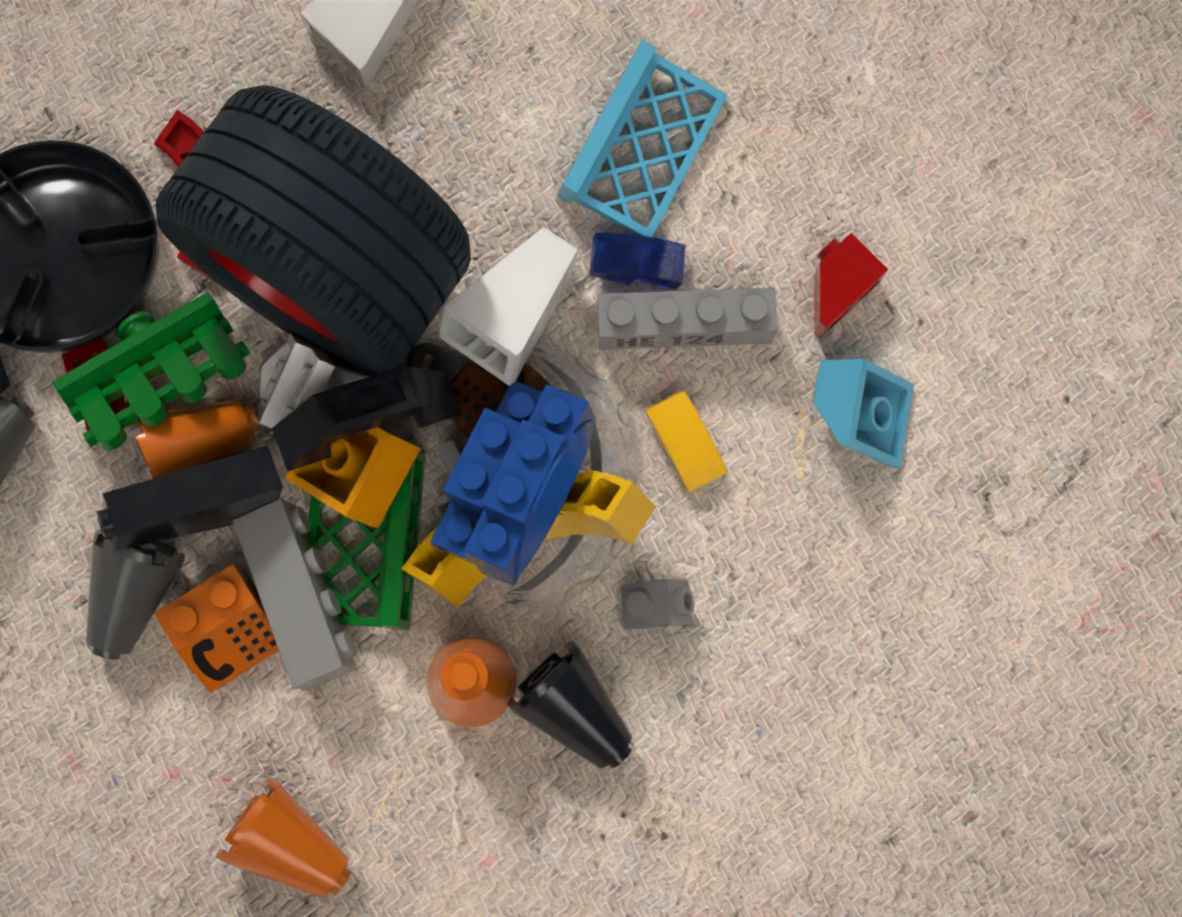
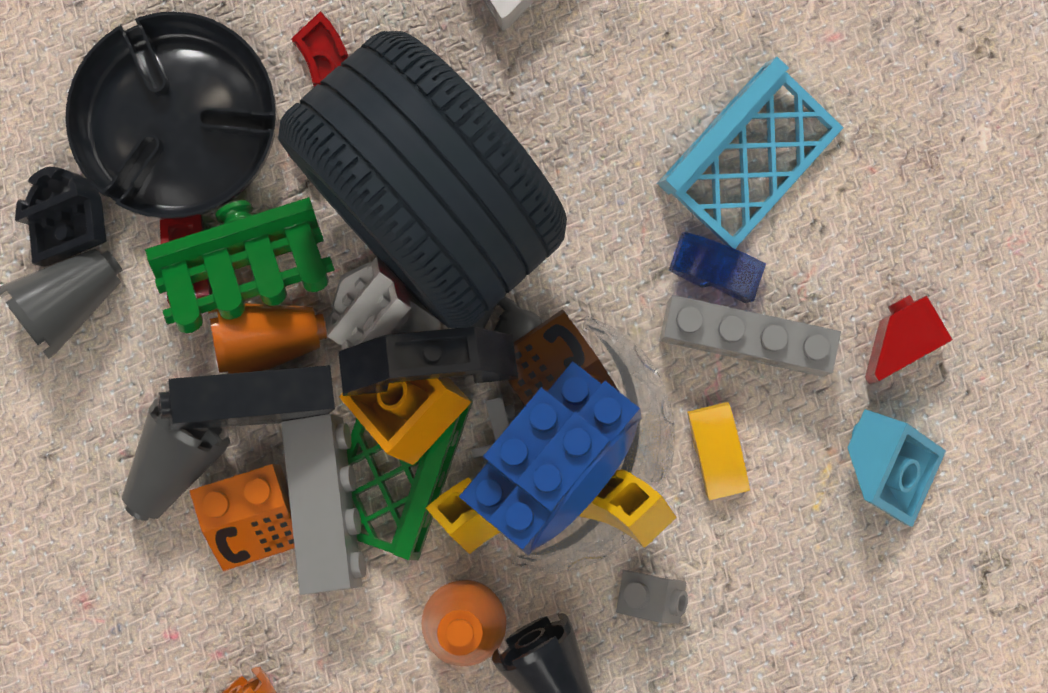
camera: 15 degrees right, 5 degrees up
white slope [439,227,578,386] -> none

